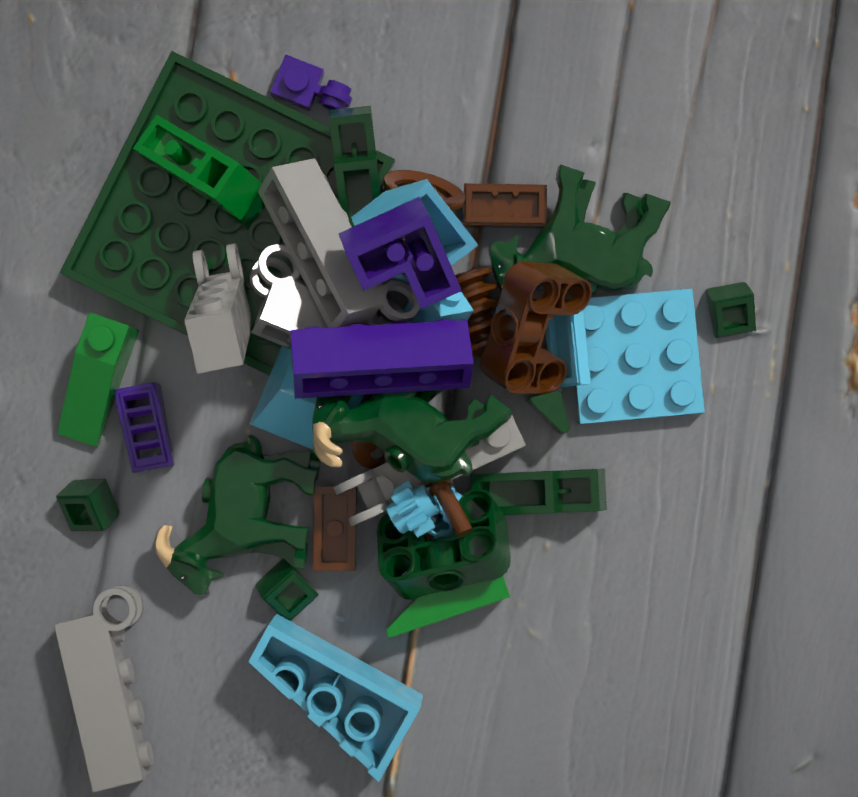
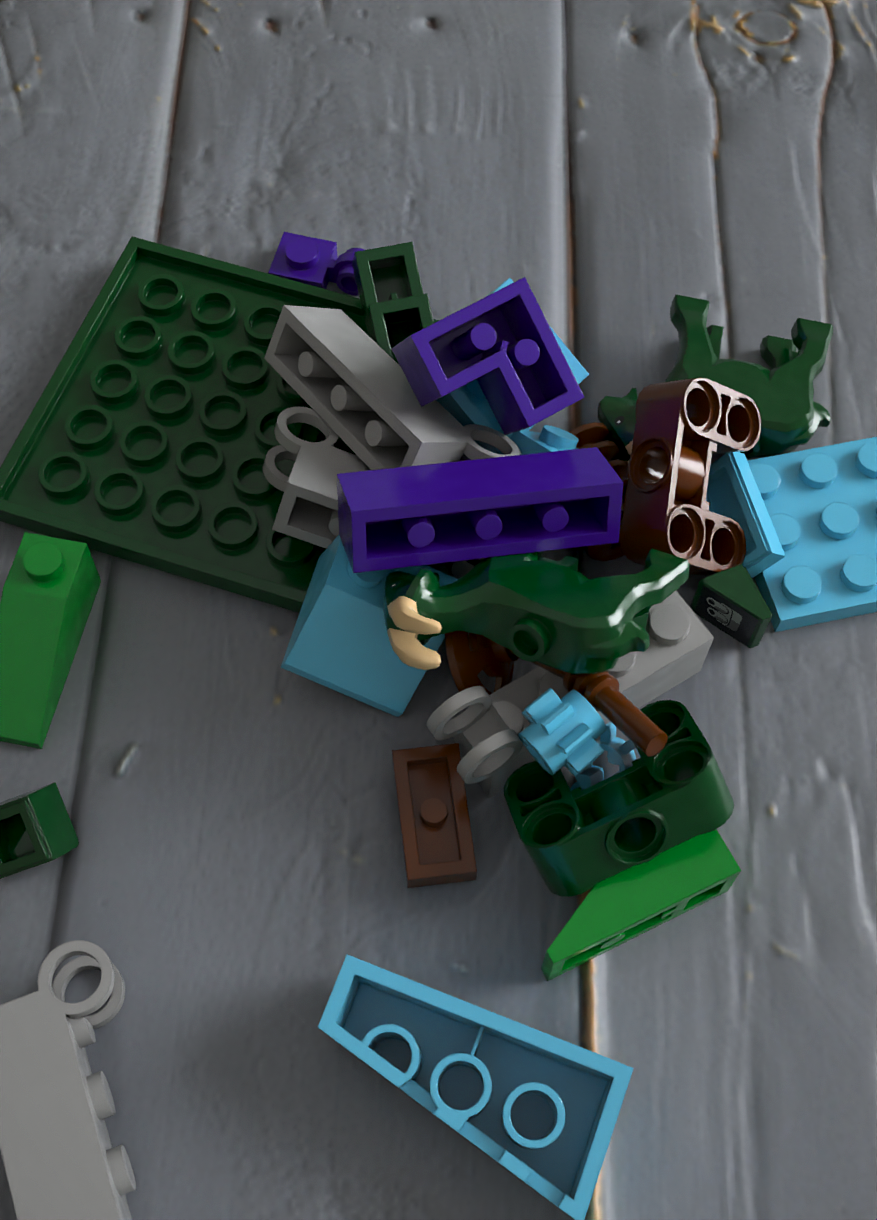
camera: 10 degrees left, 25 degrees down
dark purple slope [114,382,175,473] -> none
green slope [133,114,262,220] -> none
dark green animal [154,435,321,596] -> none
light grey hinge [184,243,253,374] -> none
dark green slope [255,558,319,621] -> none
reddish brown plate [463,183,547,228] -> none
dark green slope [471,468,607,516] -> none

